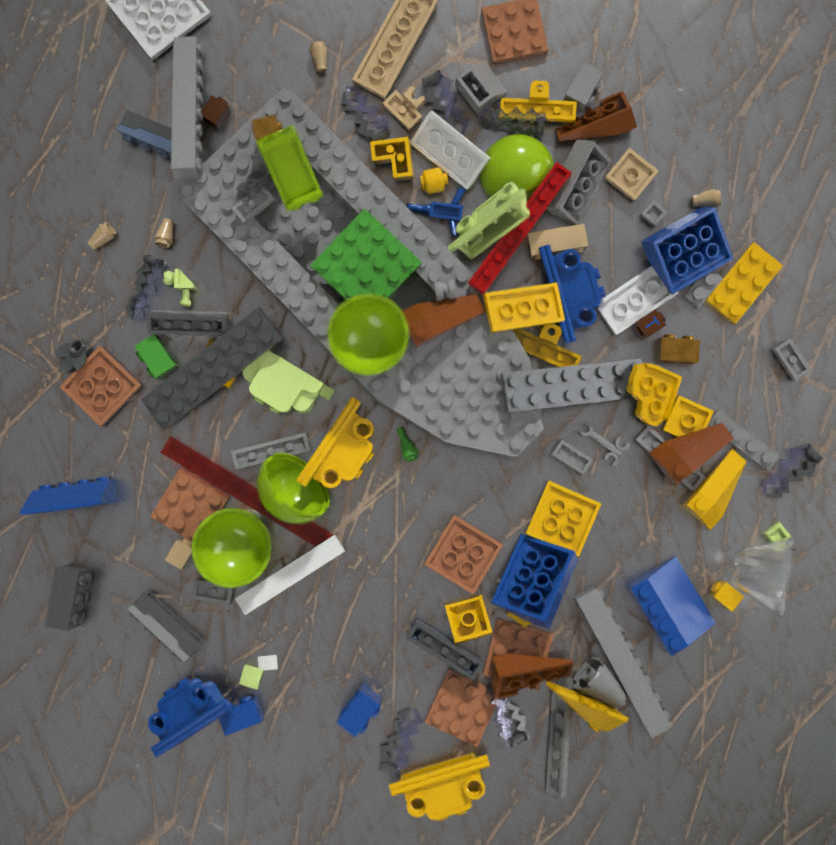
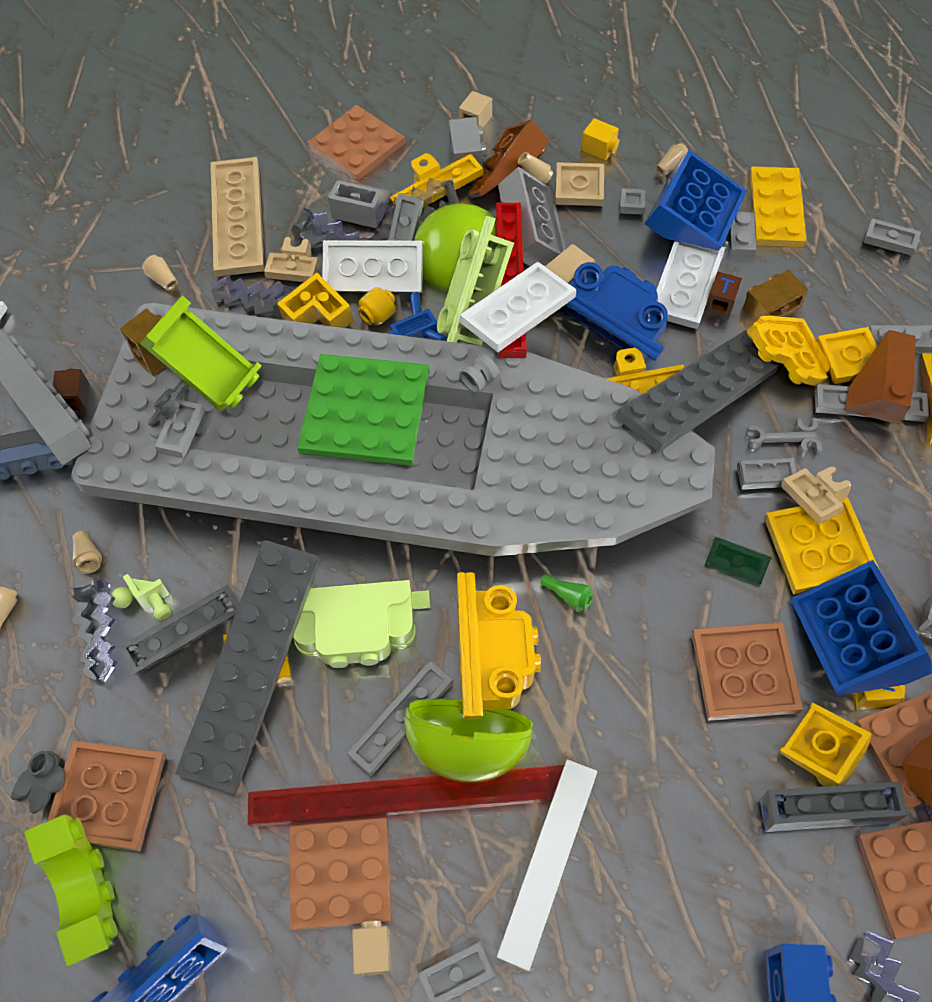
camera: 30 degrees left, 25 degrees down
bright green brick [134,334,179,380] -> none
lime piece [192,508,271,588] -> none
lime piece [327,294,409,375] -> none
dark orange wedge [402,294,486,348] -> none
yellow plate [483,283,565,333] -> none
none -> lime brick [24,815,118,967]
none -> light grey plate [388,193,424,241]
none -> tan brick [459,91,492,129]
none -> white plate [460,262,576,352]
none -> tan cone [518,152,553,184]
none -> yellow brick [581,118,619,160]
none -> clear green slope [705,536,772,584]
none -> tan plate [781,466,851,524]

